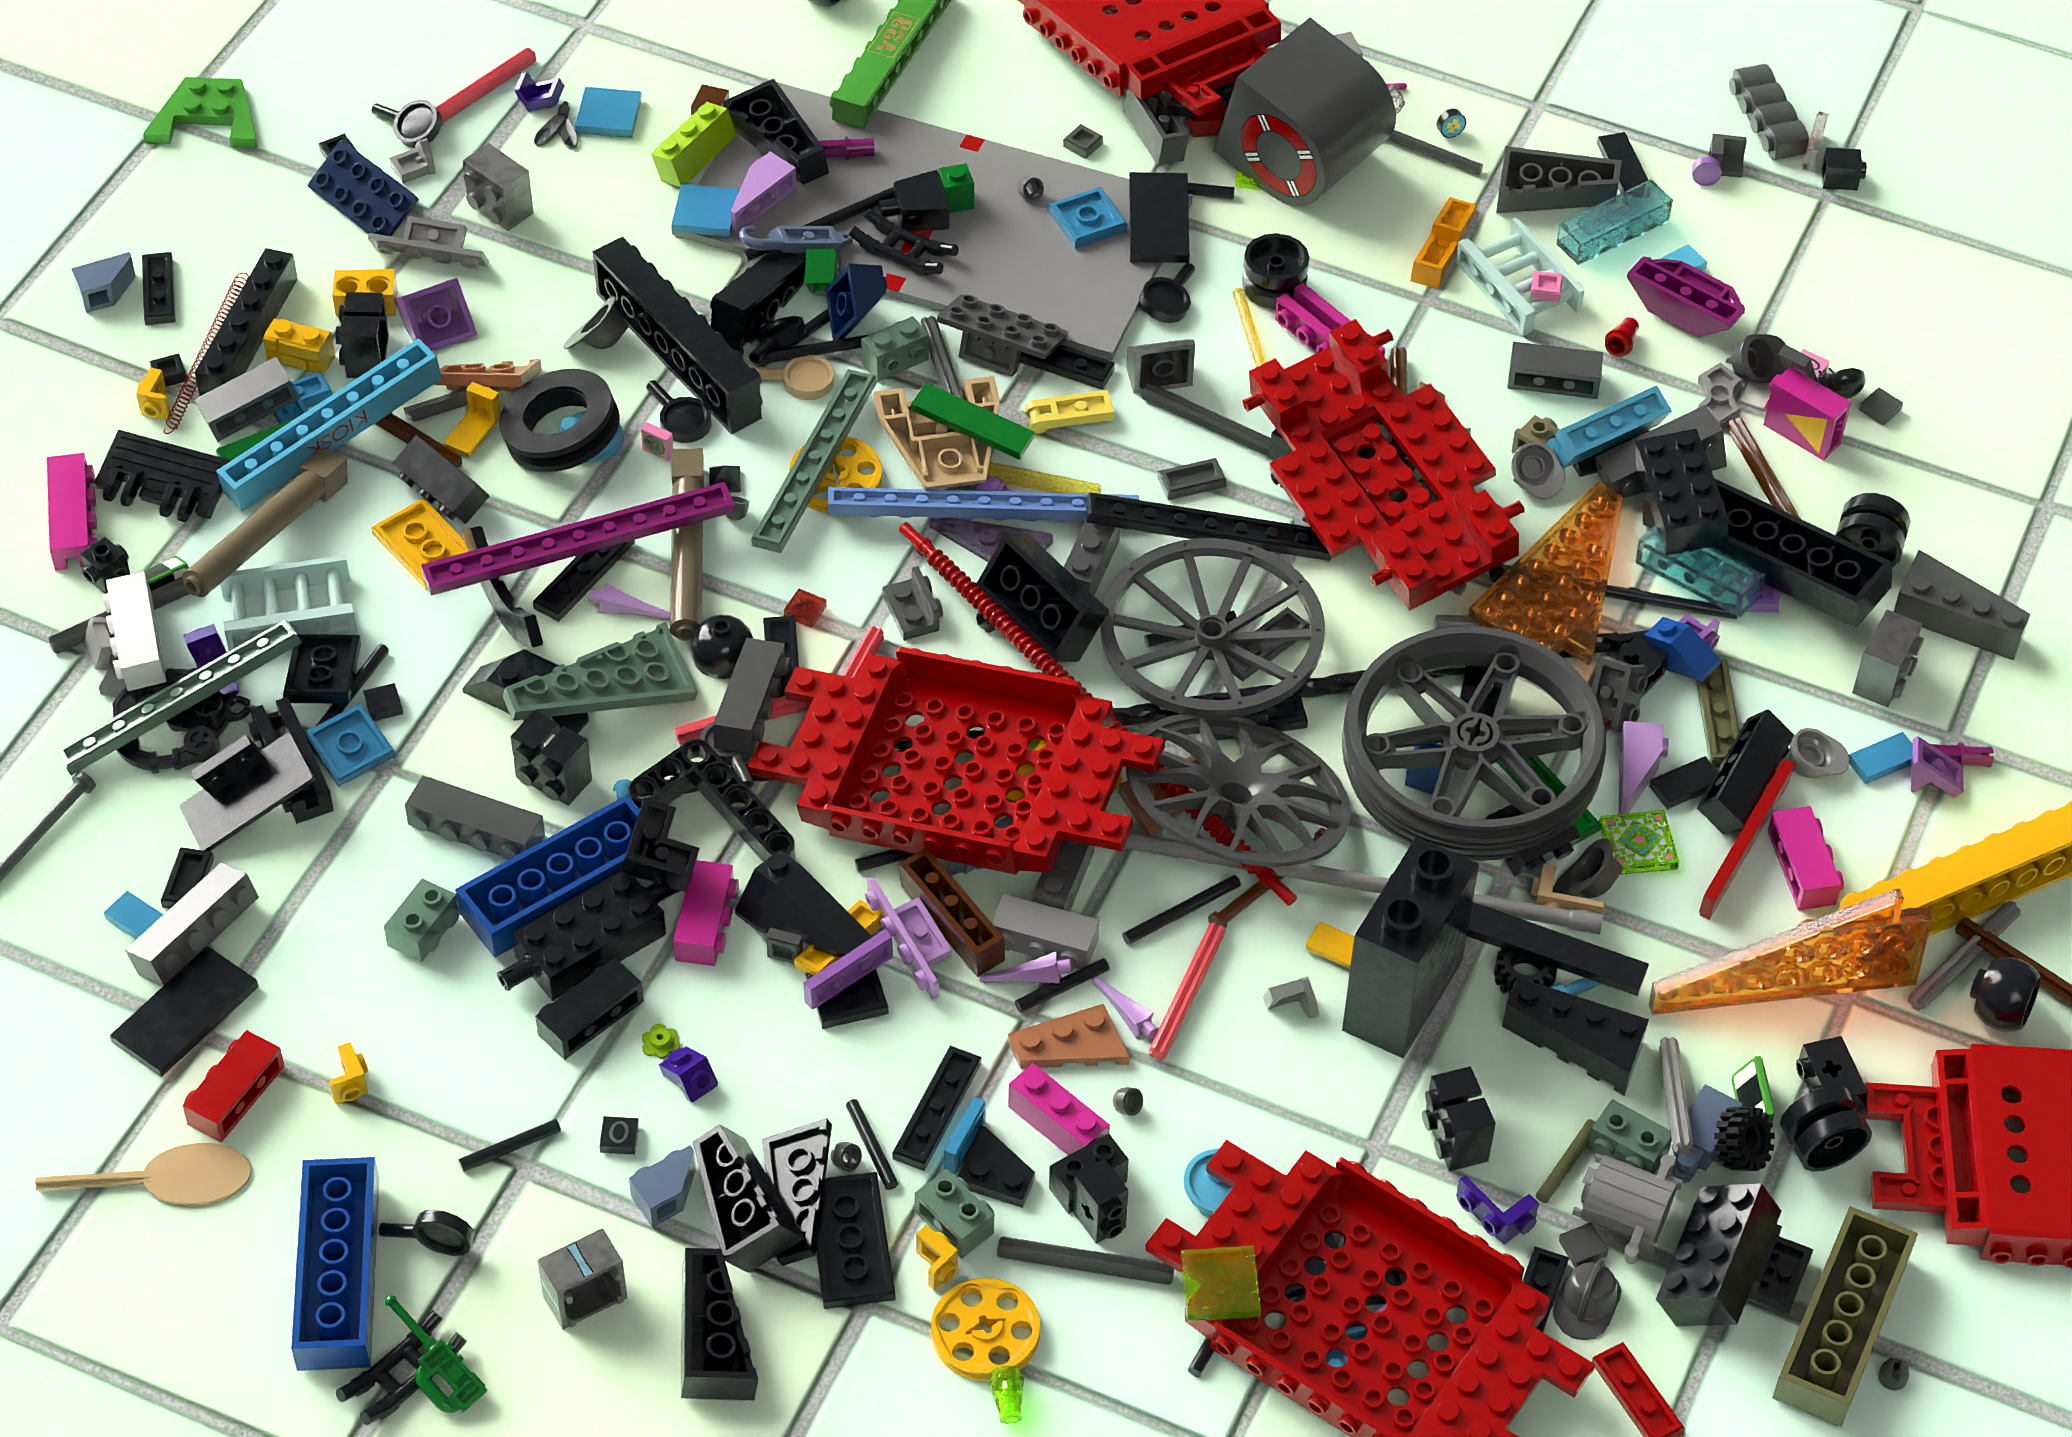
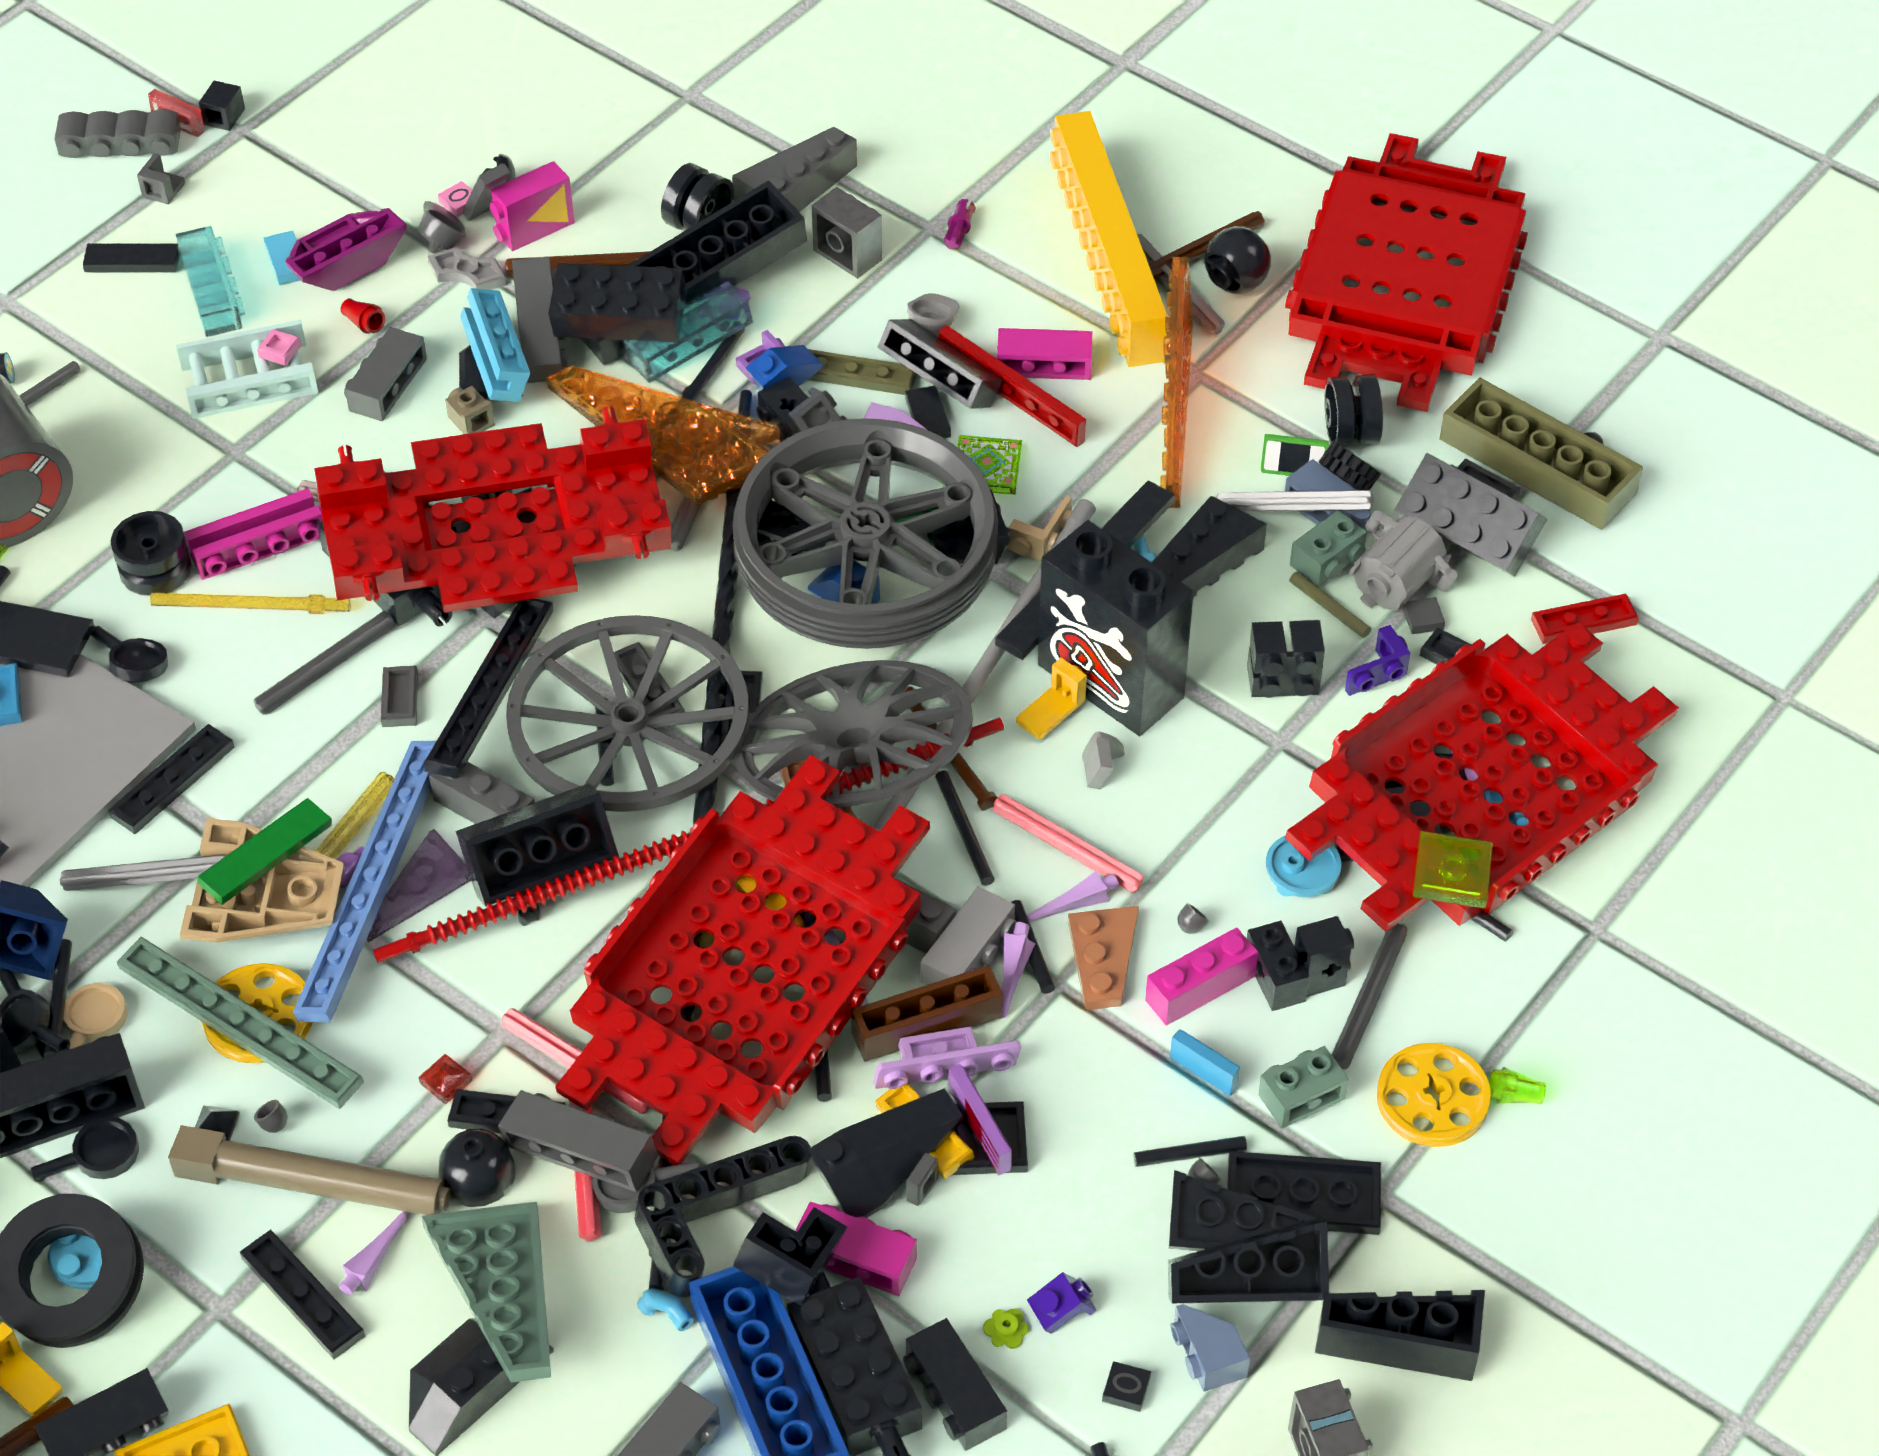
camera: 75 degrees left, 0 degrees up
magenta plate [421,482,735,596] -> none
black tile [462,526,543,648] -> none
black piece [510,710,592,806] -> none
tile [641,422,674,461] -> none
sand green brick [861,316,929,382] -> none
dark grey bracket [882,566,943,641] -> none
black tile [892,1045,982,1171] -> none
yellow bracket [916,1225,958,1290] -> none
dark grey bracket [937,294,1068,376] -> none
black wing [957,1125,1035,1208] -> none
light yellow plate [1024,390,1114,434] -> none
flat silver slope [1126,339,1195,394] -> none
light orange slope [1410,197,1477,289] -> none
dark grey wedge [1496,146,1622,213] -> none
light grey hat [1511,442,1566,499] -> none
dark grey piece [1552,838,1623,898] -> none
dark grey piece [1553,1259,1621,1340] -> none
medium lavender tile [1692,156,1722,186] -> none
black brick [1796,1036,1868,1112] -> none
dark azure tile [1849,732,1913,784] -> none
dark grey tile [1859,387,1903,426] -> none
medium lavender slope [1911,736,1964,797] -> none

